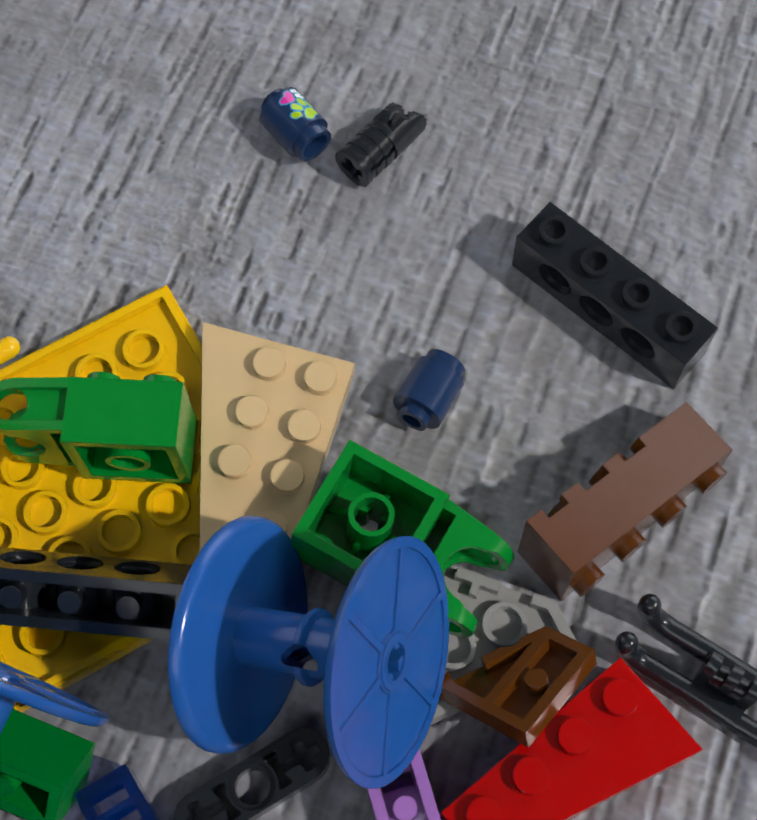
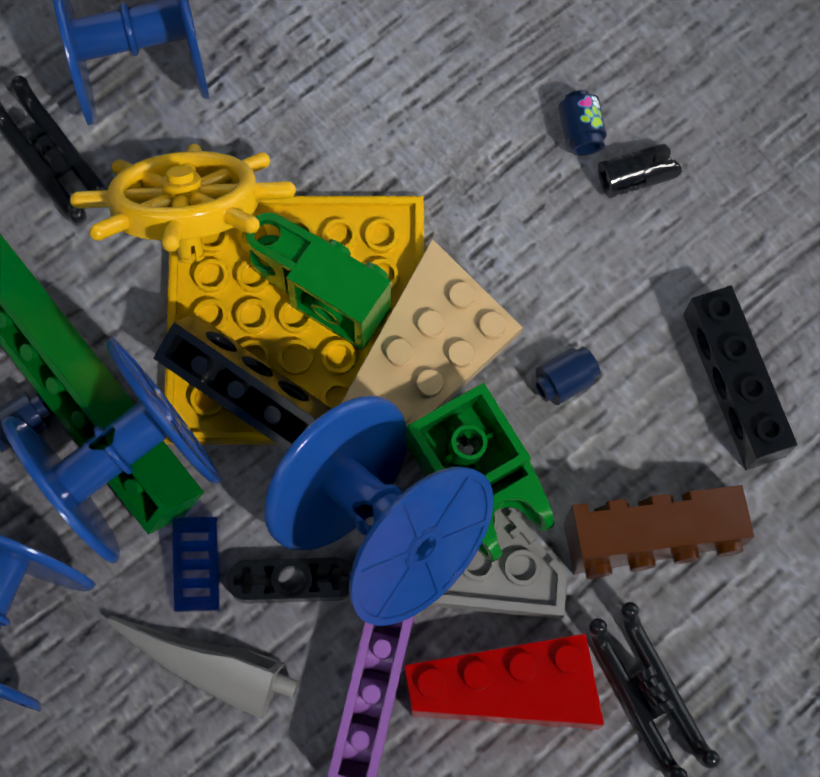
camera: 25 degrees right, 5 degrees up
reddish brown wing [439,626,597,748] -> none

